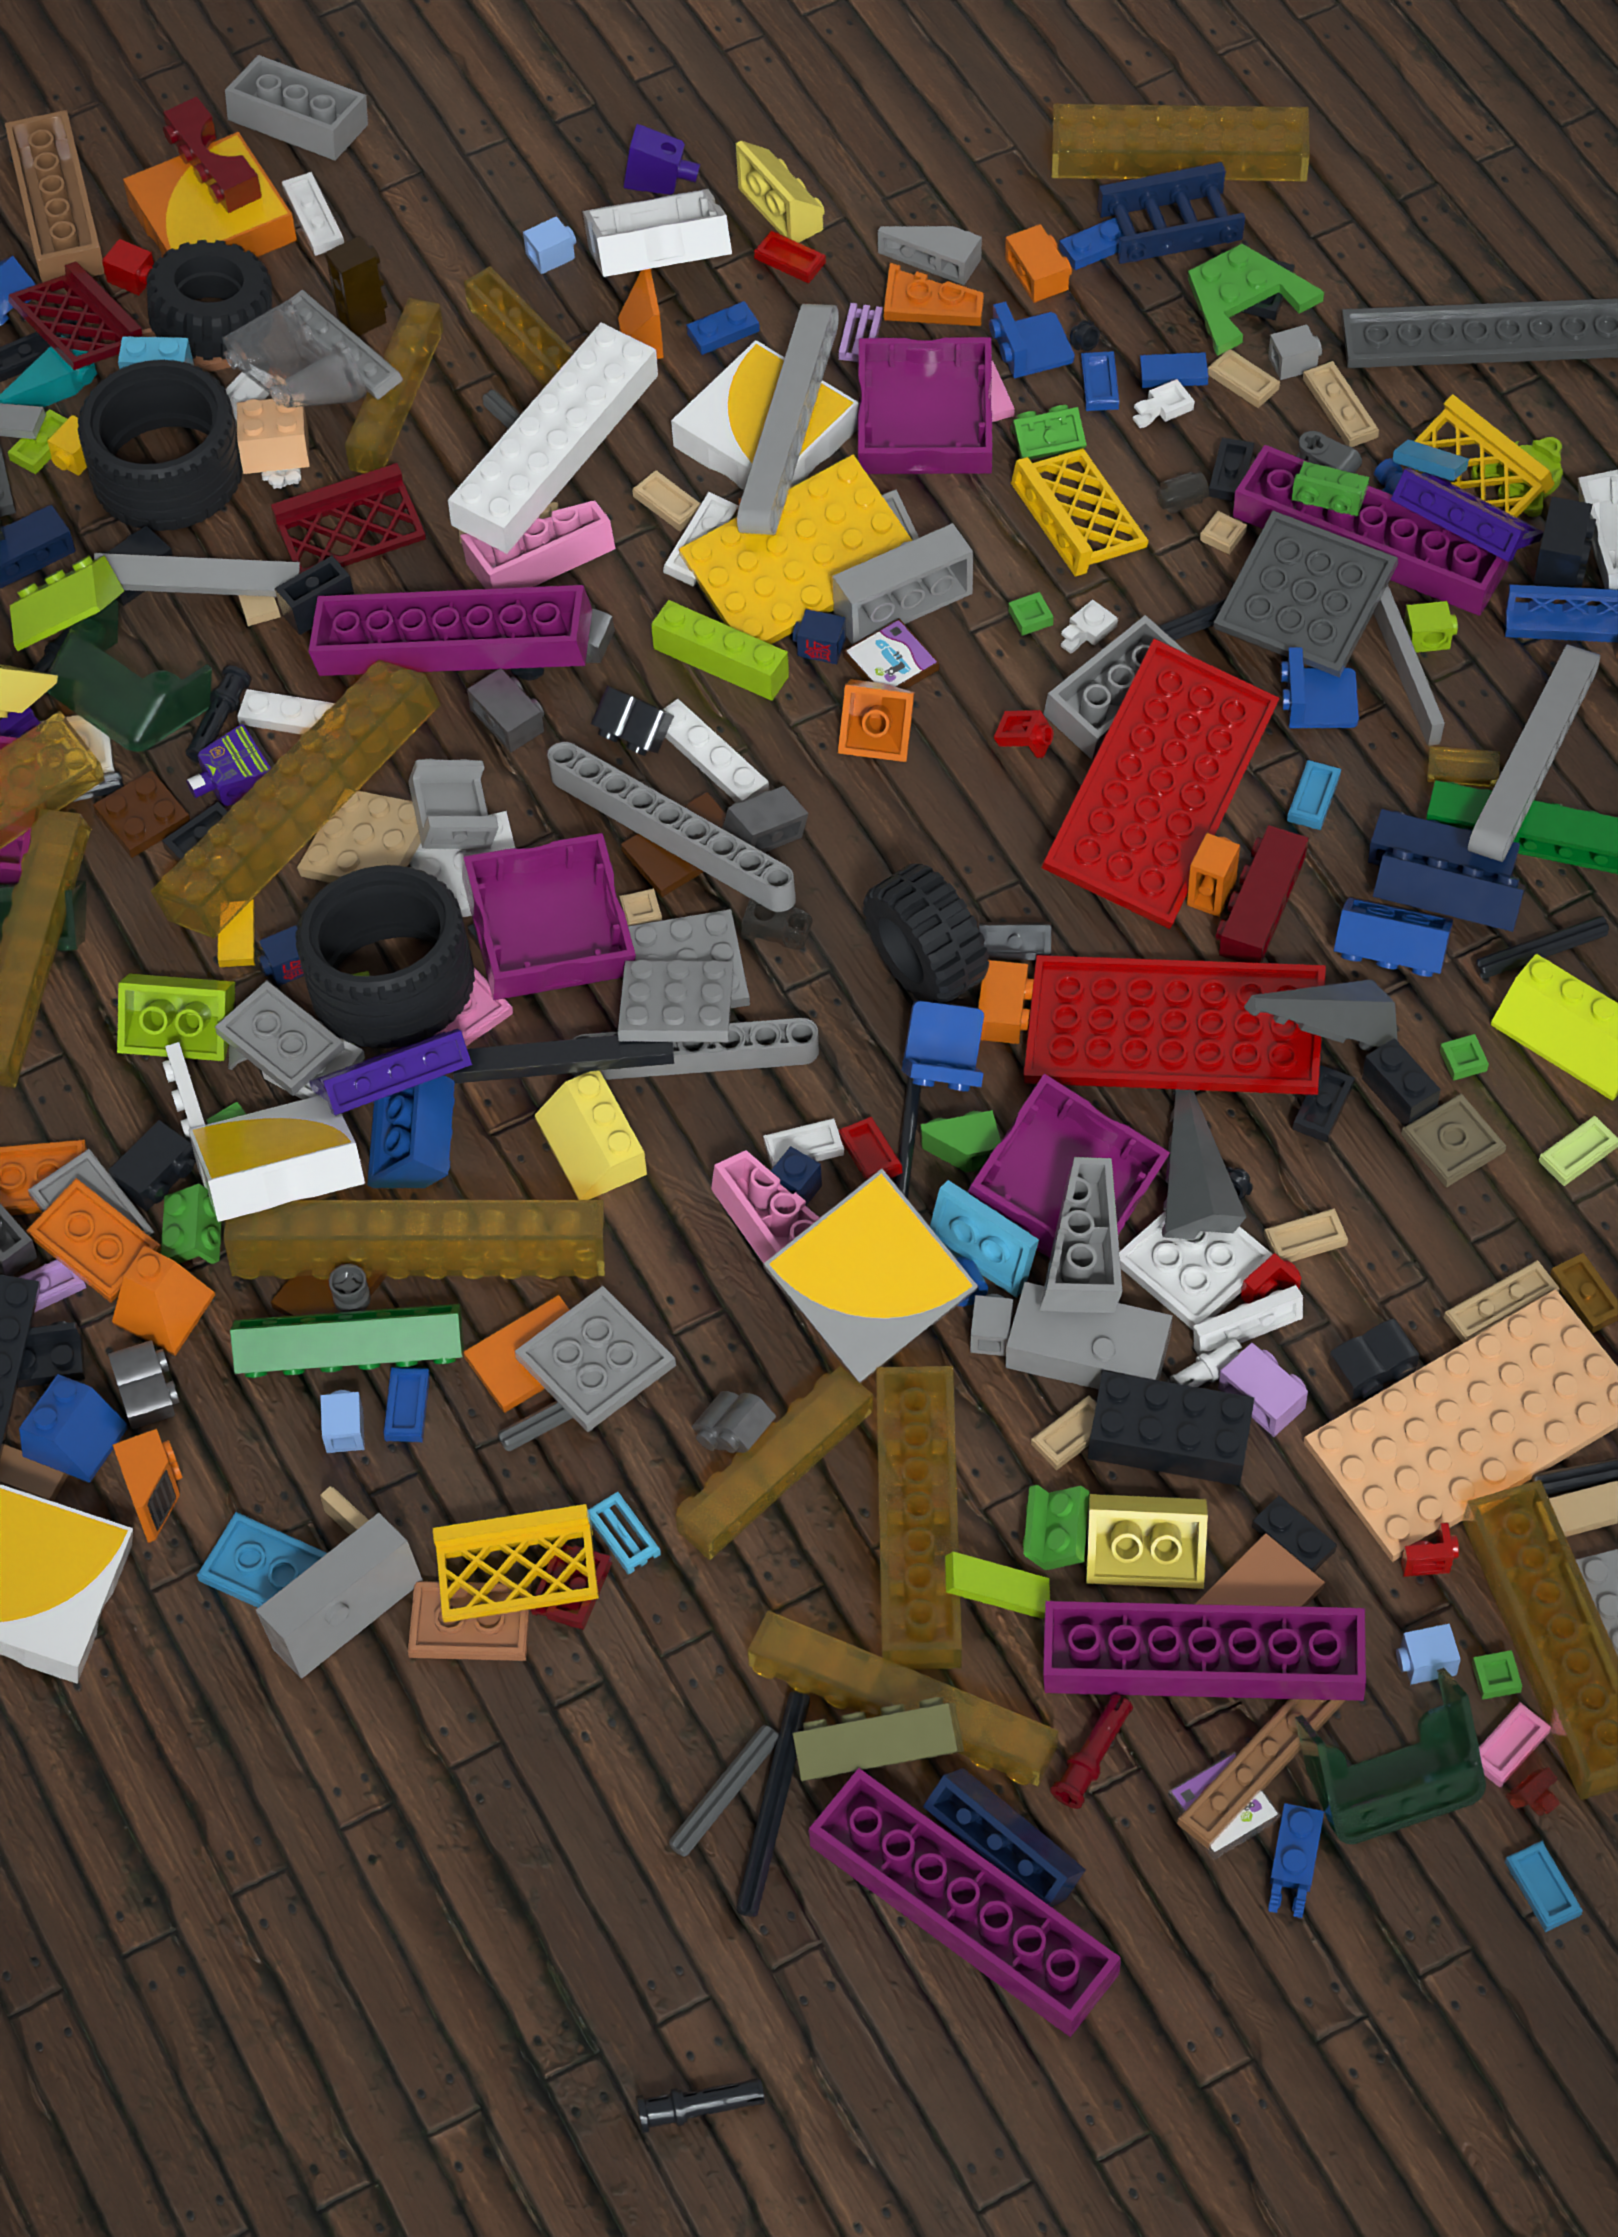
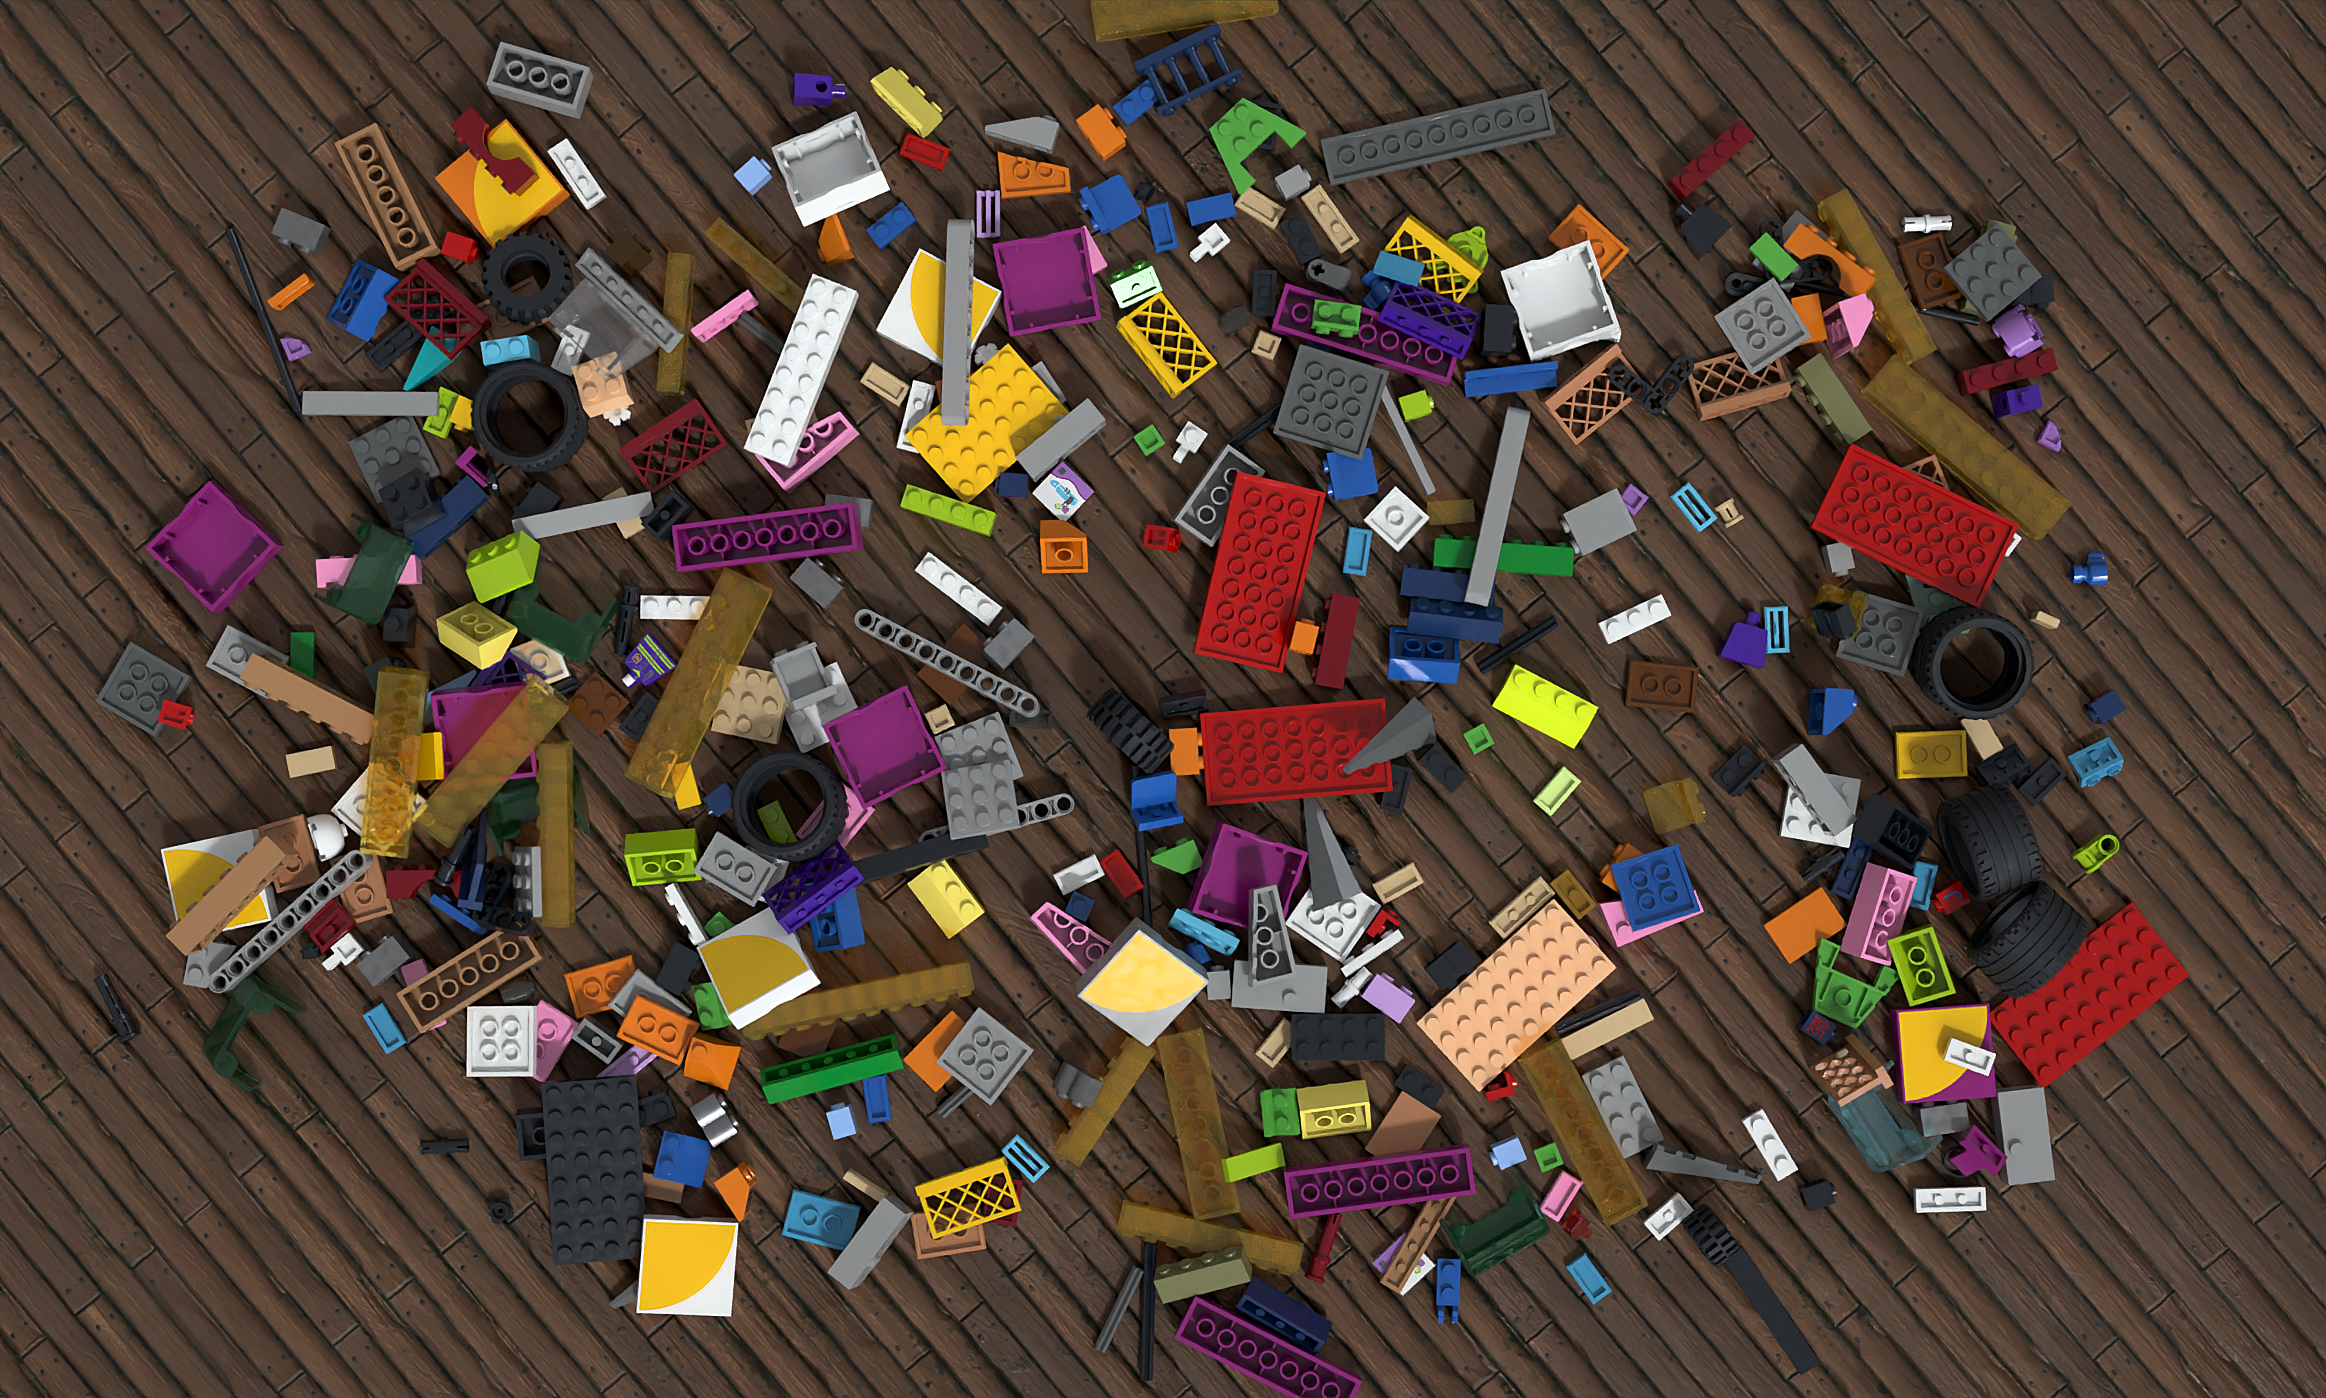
camera: 15 degrees left, 30 degrees up
dark grey wheel [329,1264,371,1312] -> none
black brick [591,686,674,756] -> none
dark tan tile [1401,1093,1506,1188] -> none
none -> magenta piece [455,444,500,497]
none -> bright pink tile [691,290,759,343]
none -> black brick [1280,212,1323,268]
none -> white plate [1364,486,1430,552]

